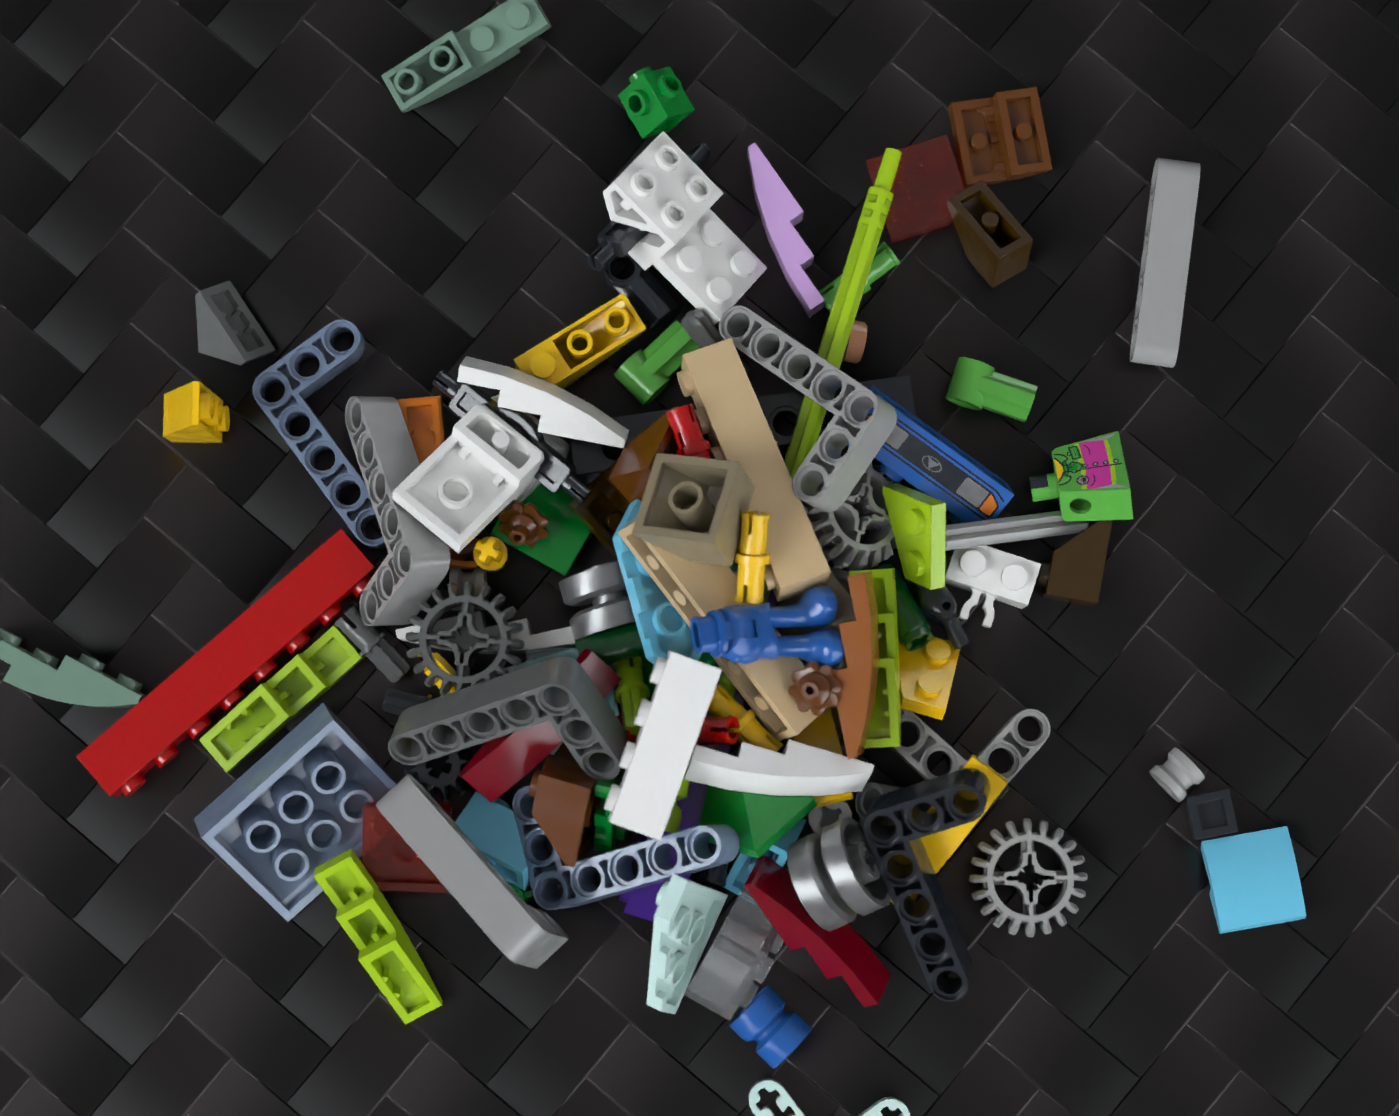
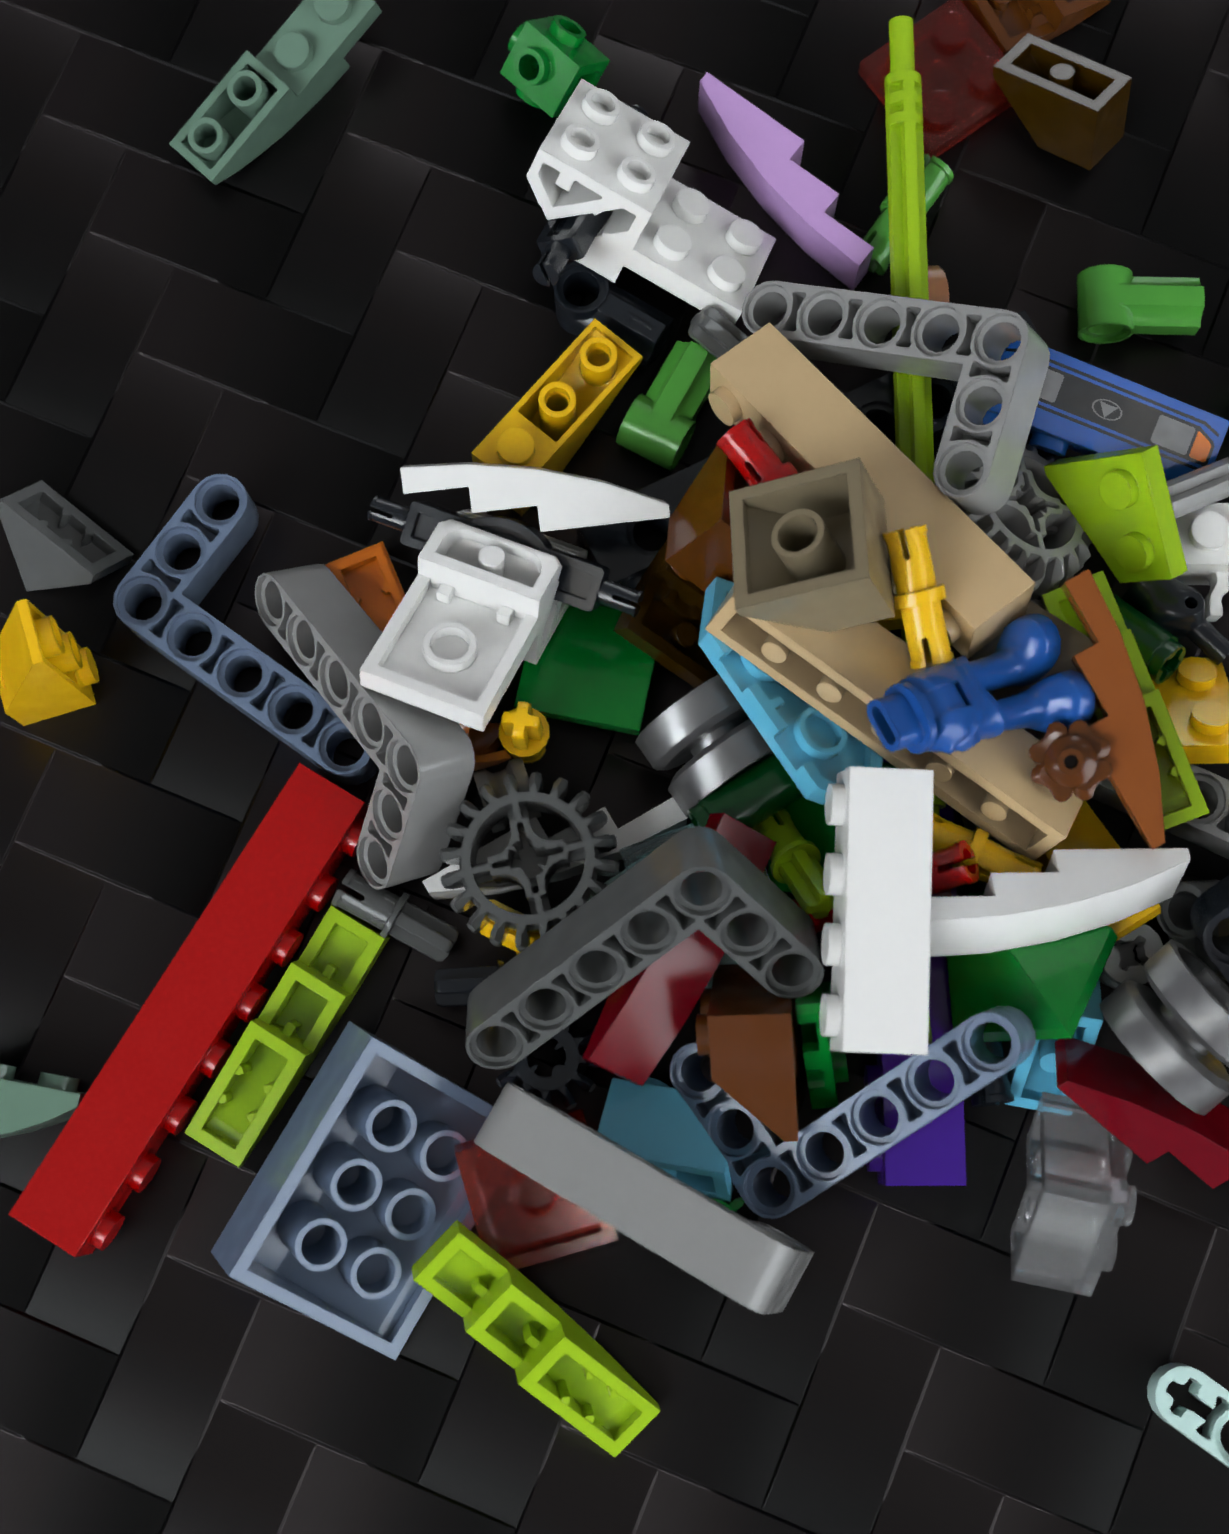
camera: 20 degrees left, 5 degrees down
reddish brown plant [498,501,549,547] -> none
light aqua plate [646,874,728,1014] -> none
blue wheel [729,985,812,1069] -> none

